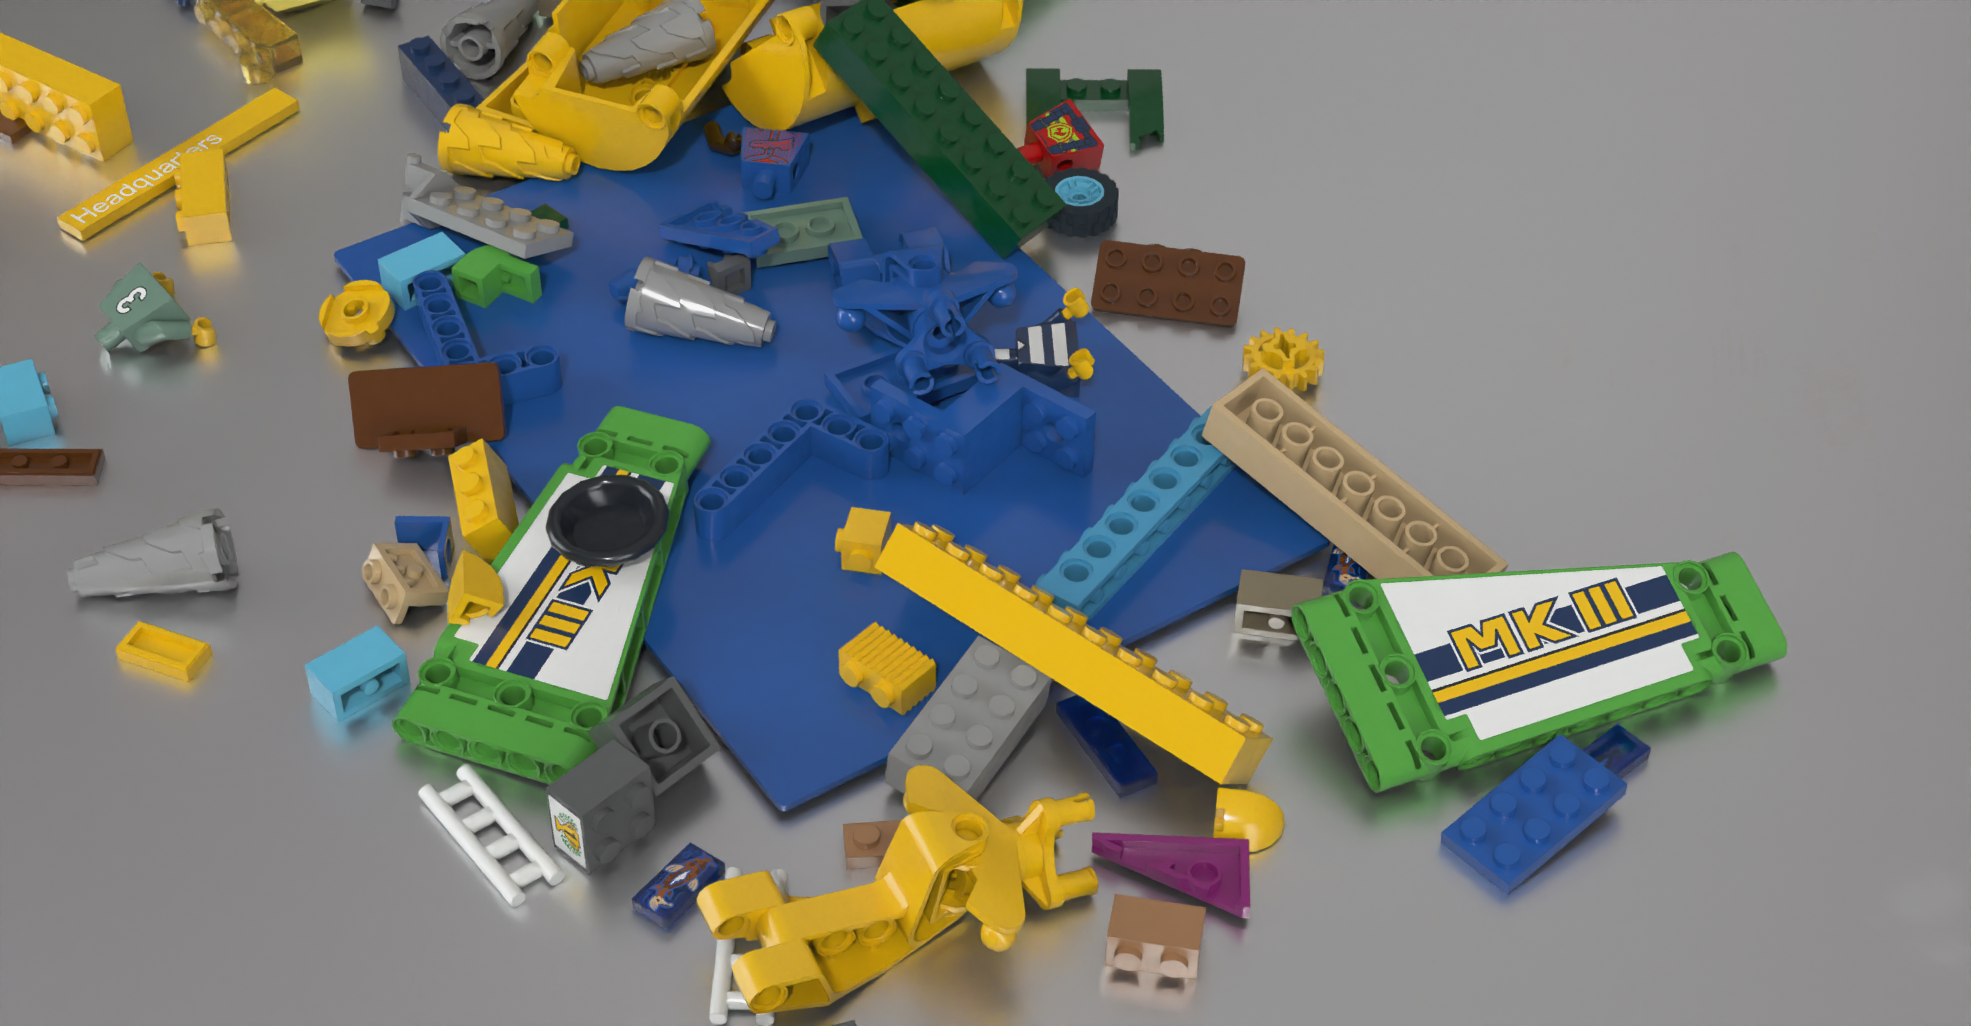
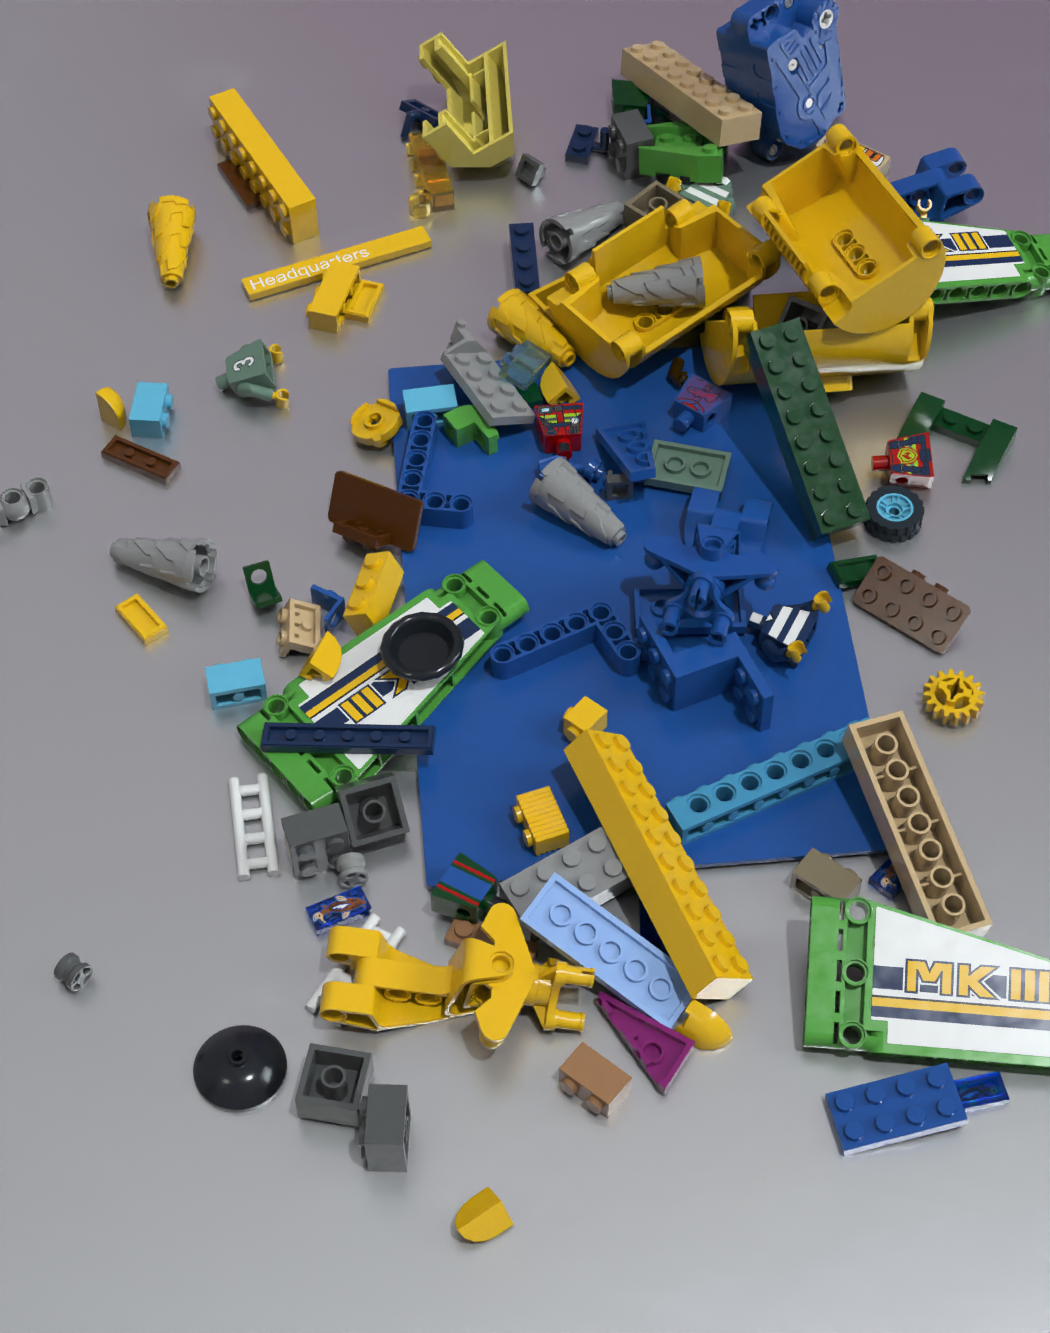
camera: 30 degrees right, 10 degrees up
none -> dark green bracket [242,560,282,608]
none -> dark blue tile [261,722,436,755]
none -> light grey wheel [336,852,369,888]
none -> yellow tile [345,279,385,324]
none -> dark green torso [430,852,507,924]
none -> clear light blue brick [498,340,552,391]
none -> light blue plate [519,872,692,1028]
none -> torso [534,402,584,460]
none -> yellow brick [540,361,581,405]
none -> dark green tile [827,555,878,589]

